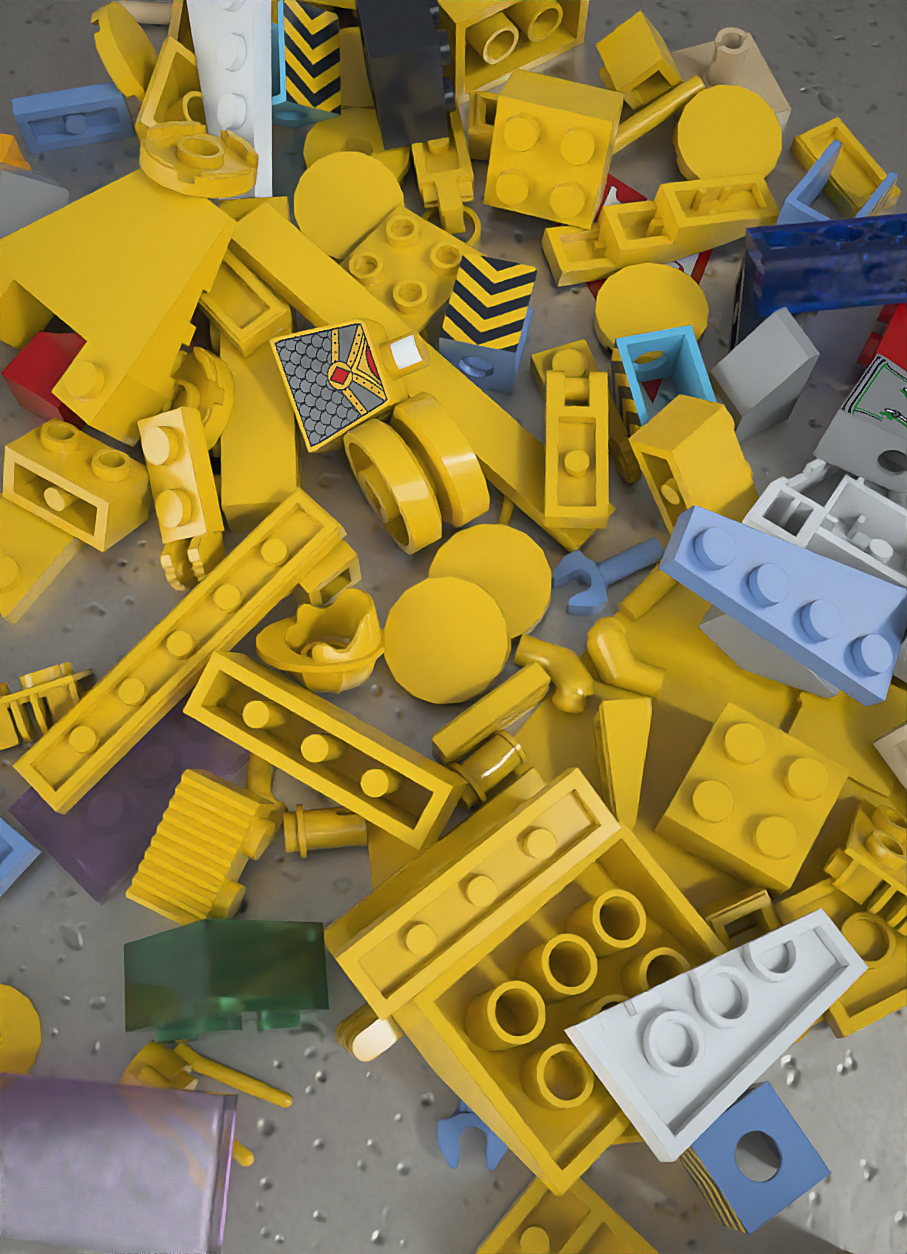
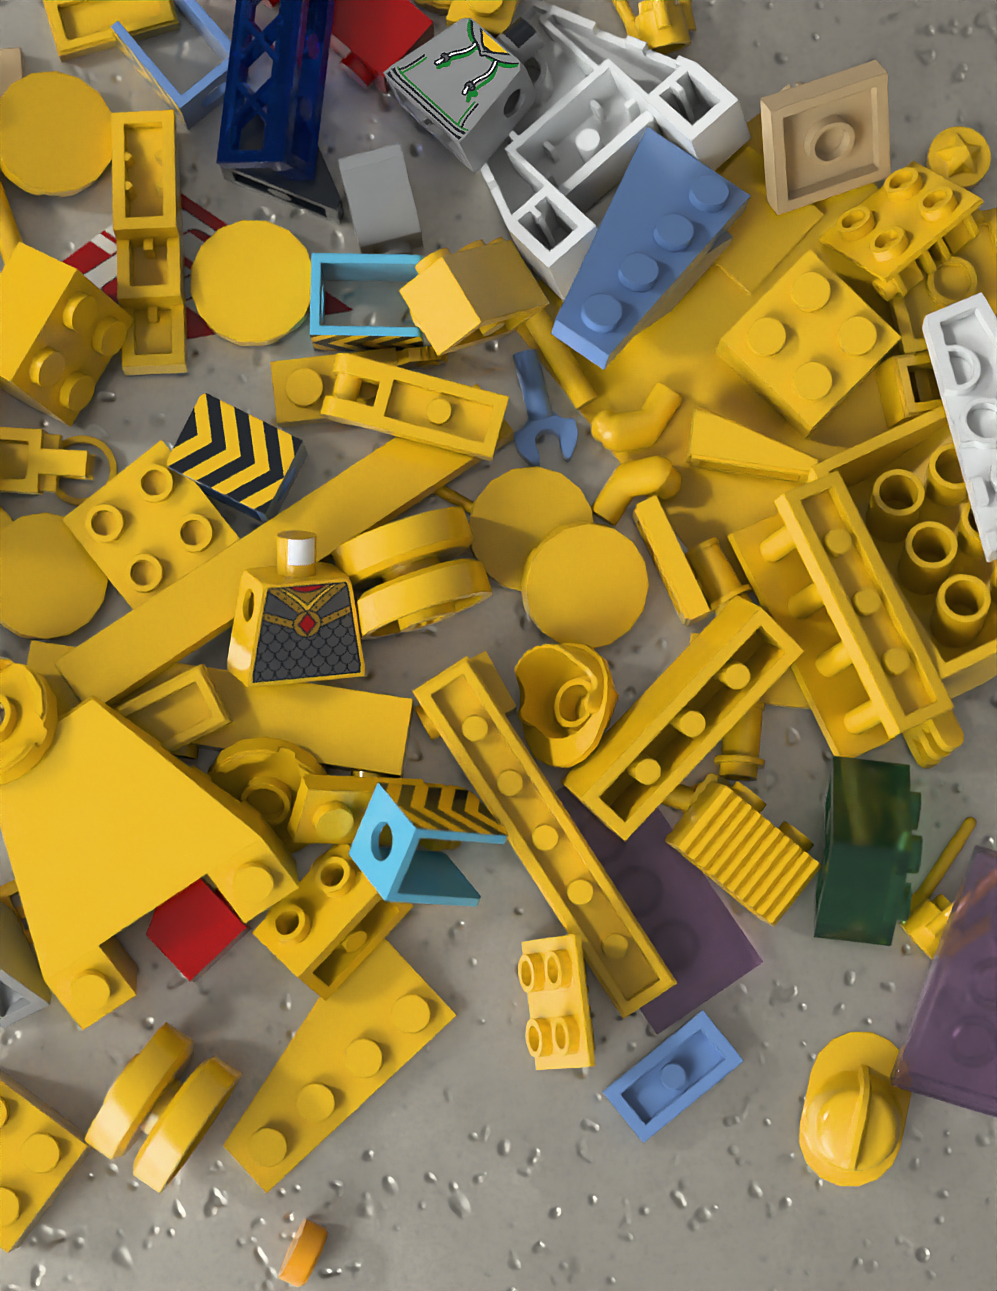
camera: 75 degrees left, 15 degrees up
none -> medium azure piece [348,782,508,907]

